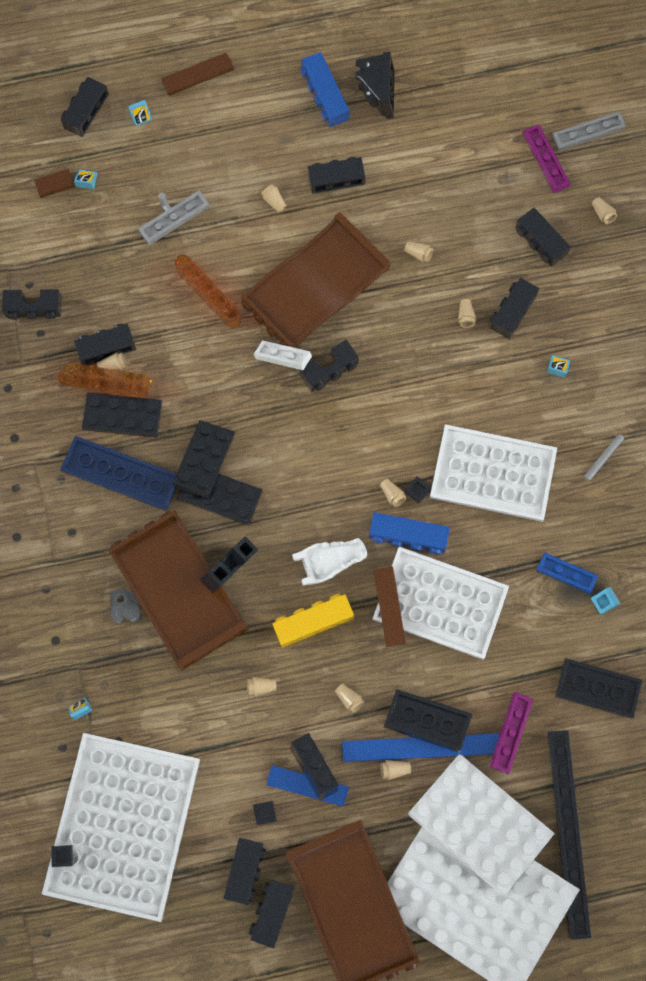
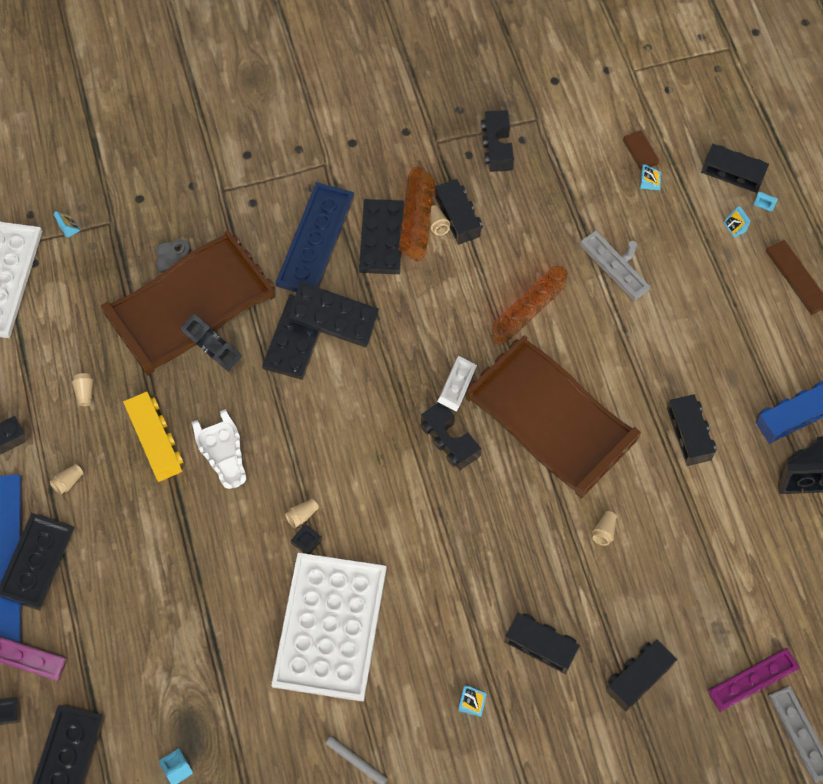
camera: 85 degrees right, 10 degrees down
tan cone [261,185,287,213] -> none
blue brick [369,512,450,555] -> none
white plate [373,547,509,660] -> none
reddish brown tile [374,567,406,647] -> none
tan cone [458,299,477,328] -> none
blue tile [536,552,598,594] -> none
tan cone [592,197,617,224] -> none
none -> medium azure slope [753,192,778,211]

